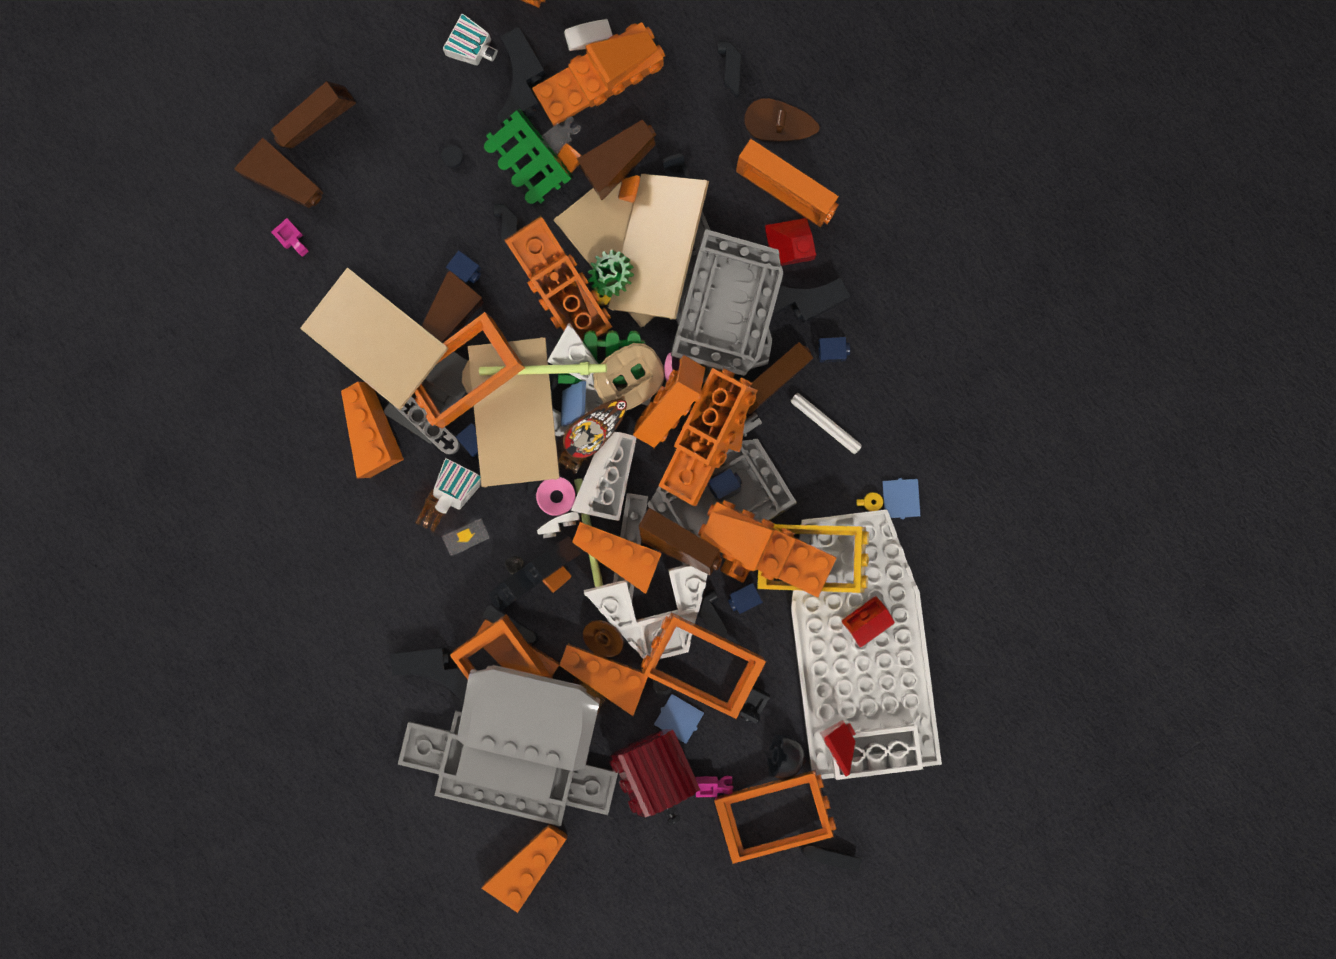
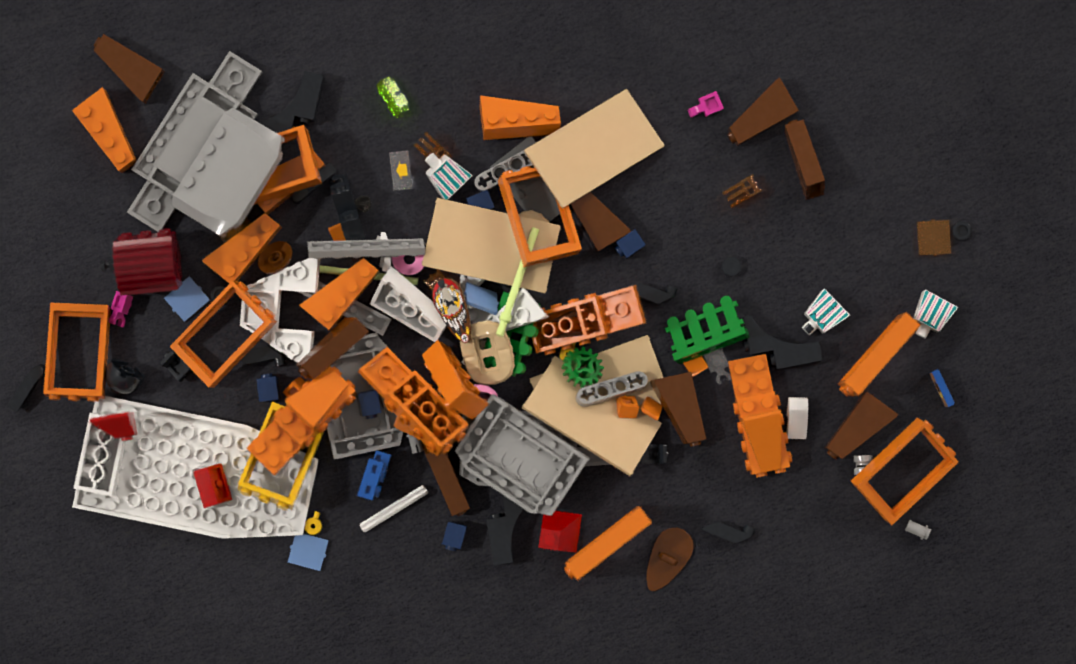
camera: 105 degrees right, 0 degrees up
none -> reddish brown slope [94,34,165,104]
none -> light grey plate [307,238,425,259]
none -> blue piece [357,450,392,500]
none -> clear neon green hinge [376,76,410,118]
none -> light grey beam [576,371,648,407]
none -> orange slope [616,395,639,419]
none -> clear orange arm [722,174,762,208]

